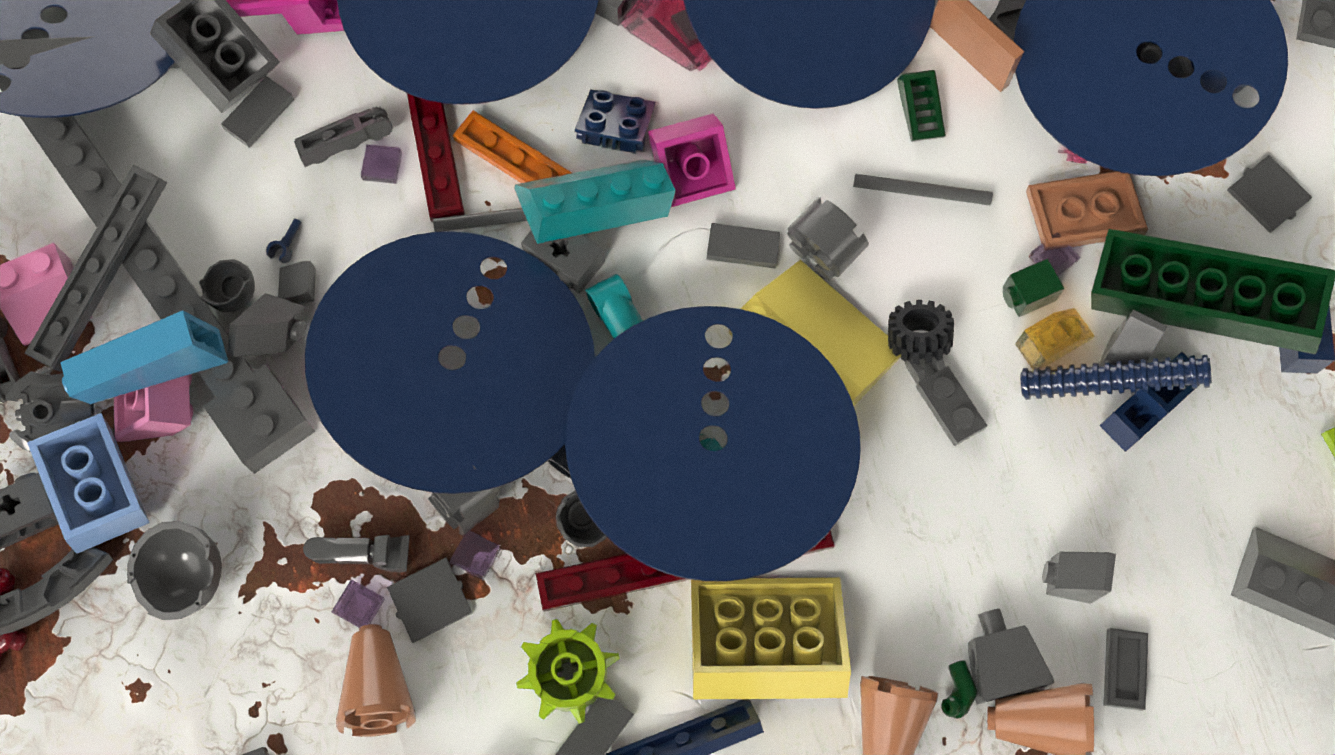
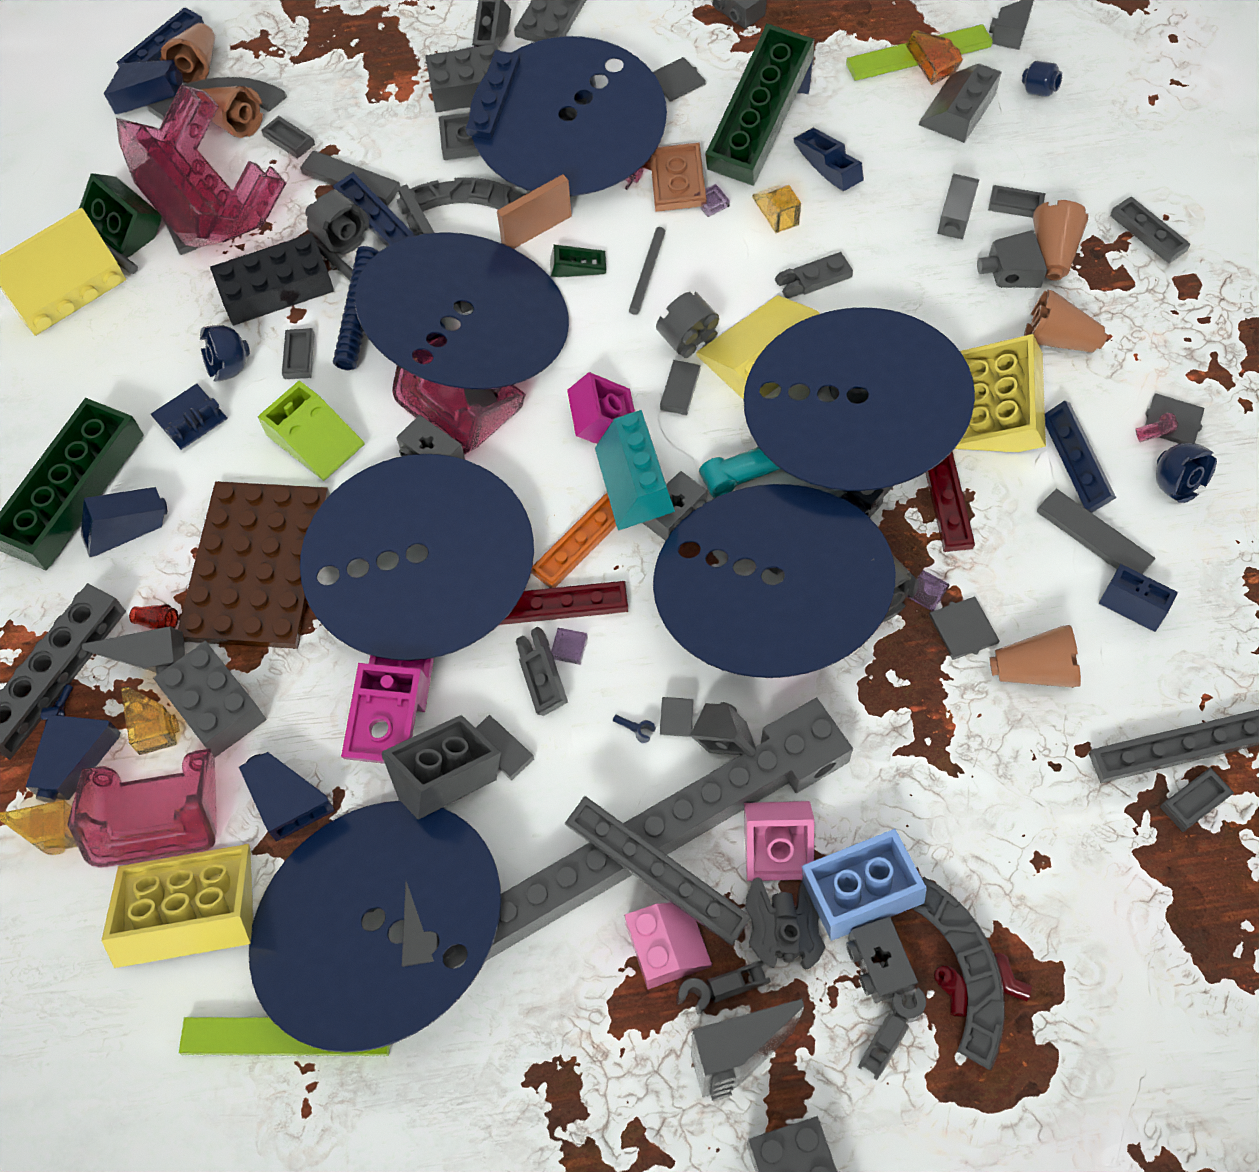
camera: 80 degrees left, 10 degrees down
dark azure slope [60,310,228,404] -> none
dark grey cylinder [127,521,222,620] -> none
dark grey hair [199,259,255,312] -> none
dark grey piece [303,535,410,573] -> none
clear purple tile [331,579,385,628] -> none
dark grey bar [433,208,527,232] -> none
lime brick [516,619,620,724] -> none
dark grey hair [555,490,607,547] -> none
dark blue hinge [574,89,656,154] -> none
black tyre [888,300,954,364] -> none
dark green arm [941,660,977,719] -> none
dark green brick [1002,258,1065,317] -> none
dark blue piece [1020,354,1212,400] -> none
slope [1098,310,1167,366] -> none

